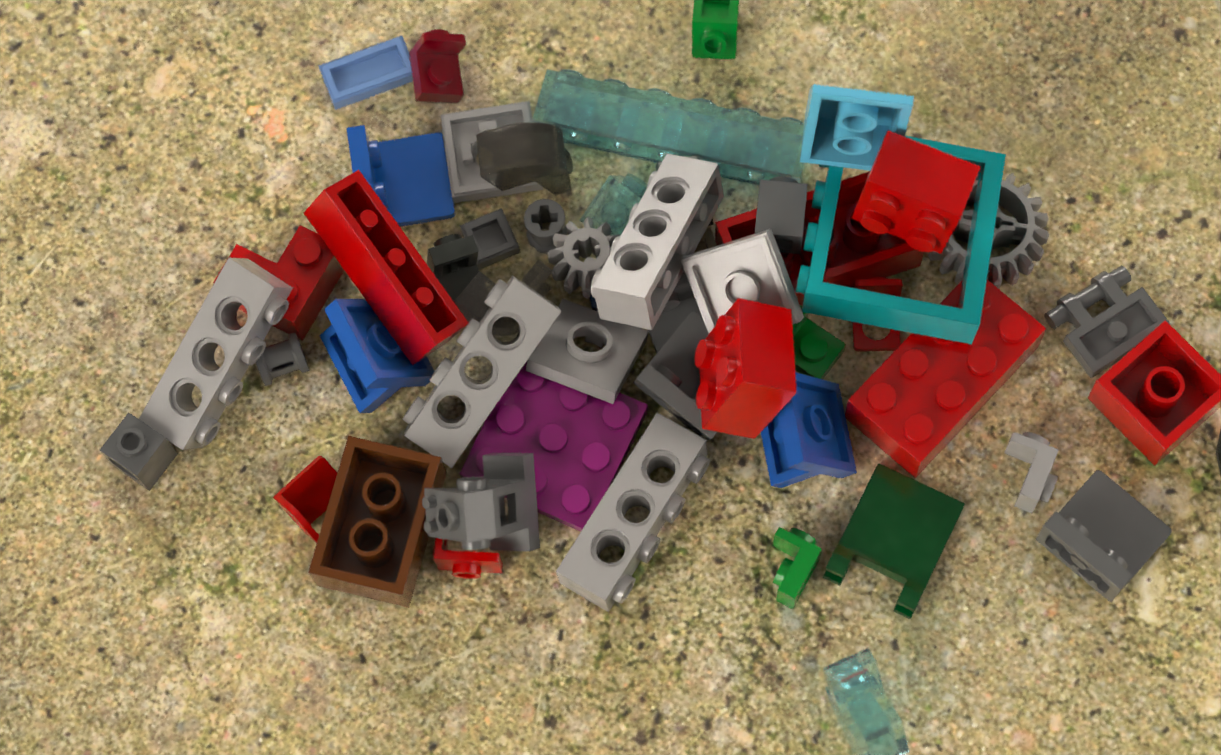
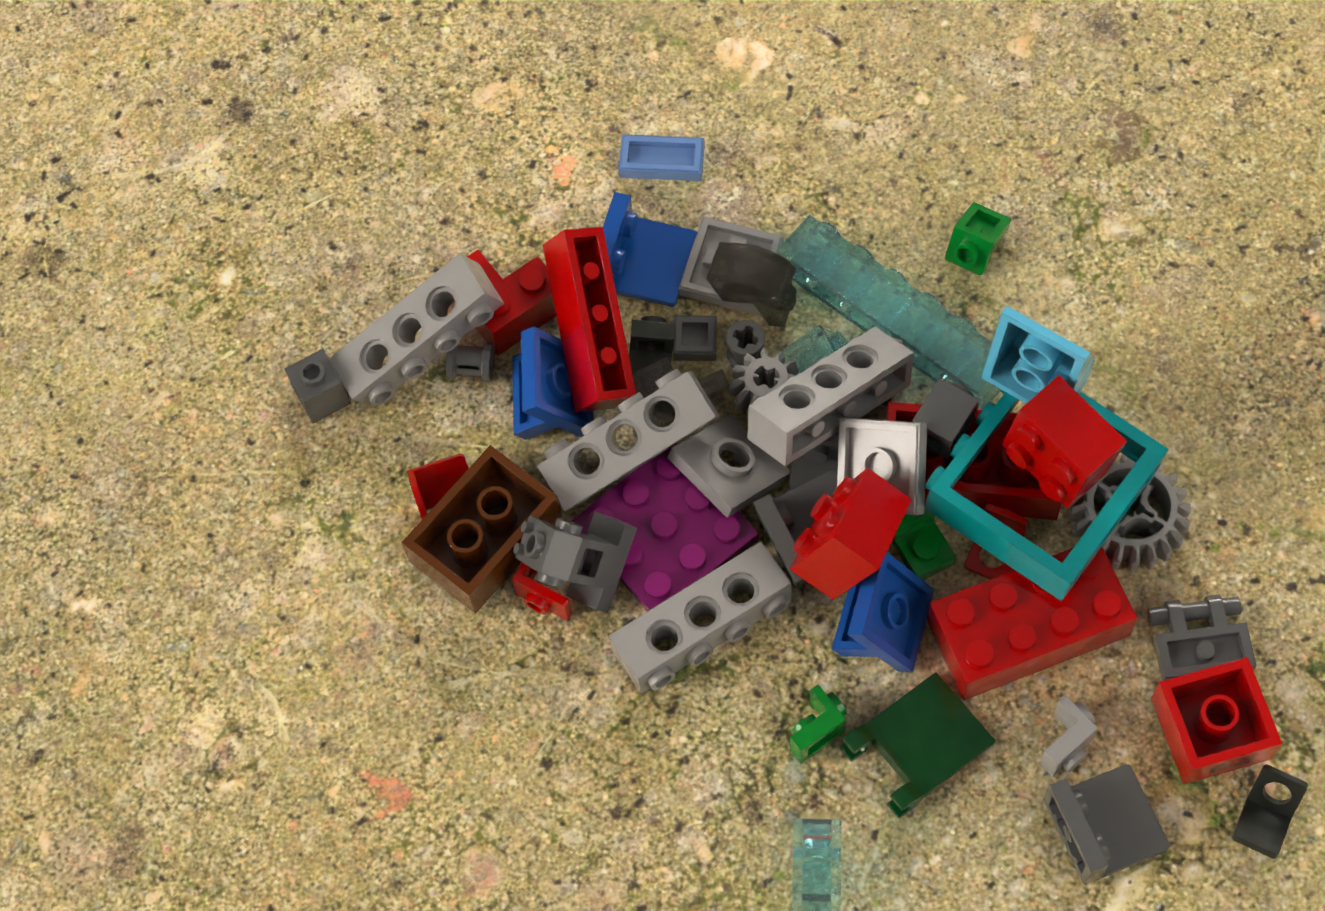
camera: 25 degrees right, 5 degrees down
dark red bracket [409,29,466,103] -> none

